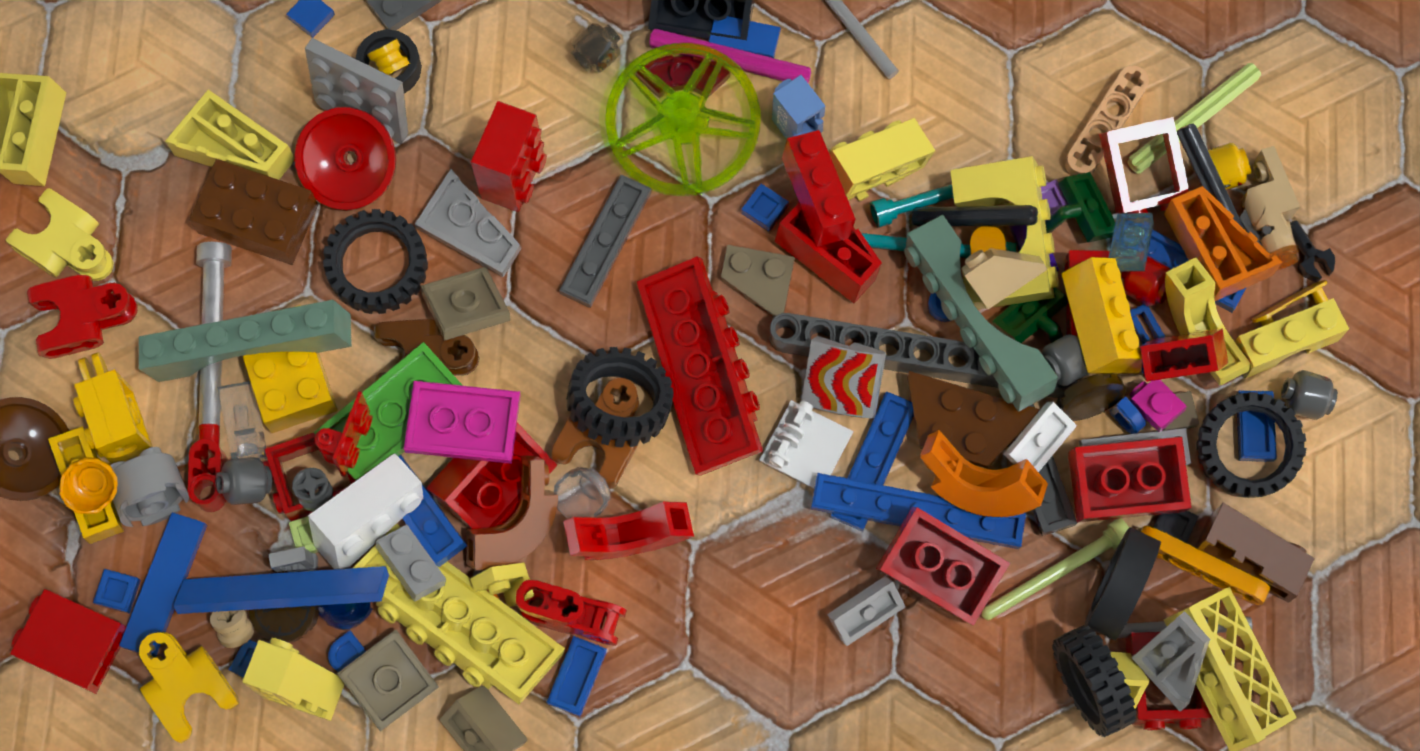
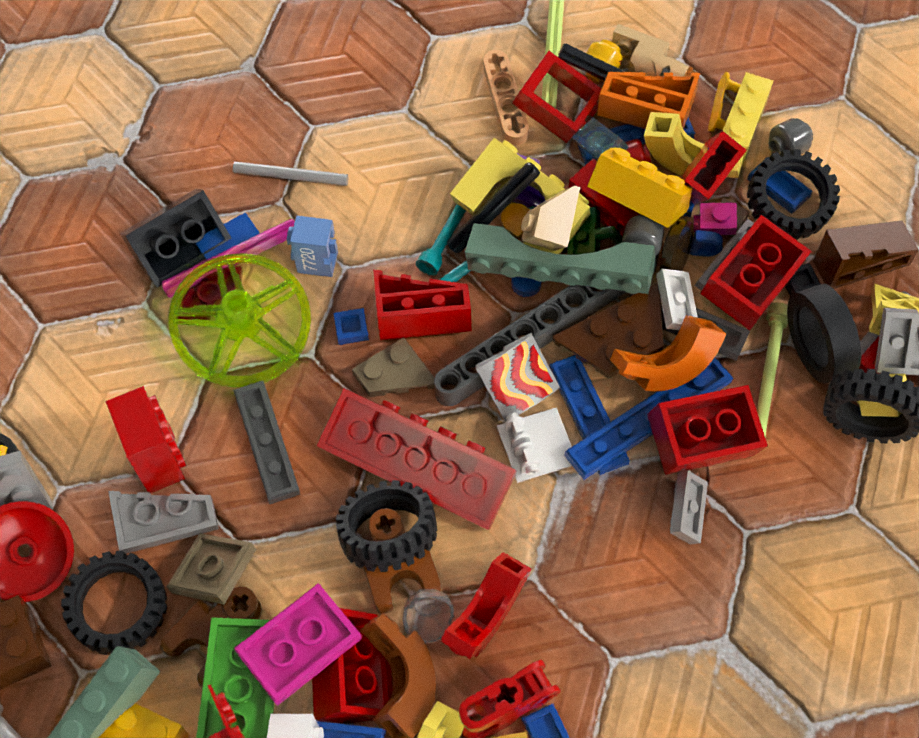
camera: 45 degrees left, 10 degrees down
clear smoke head [571,23,621,73] -> none
red brick [782,130,856,247] -> none
light yellow wedge [829,118,935,202] -> none
dark green plate [1045,172,1120,243] -> none
light orange beam [1140,526,1270,605] -> none
black bar [1290,220,1335,282] -> none

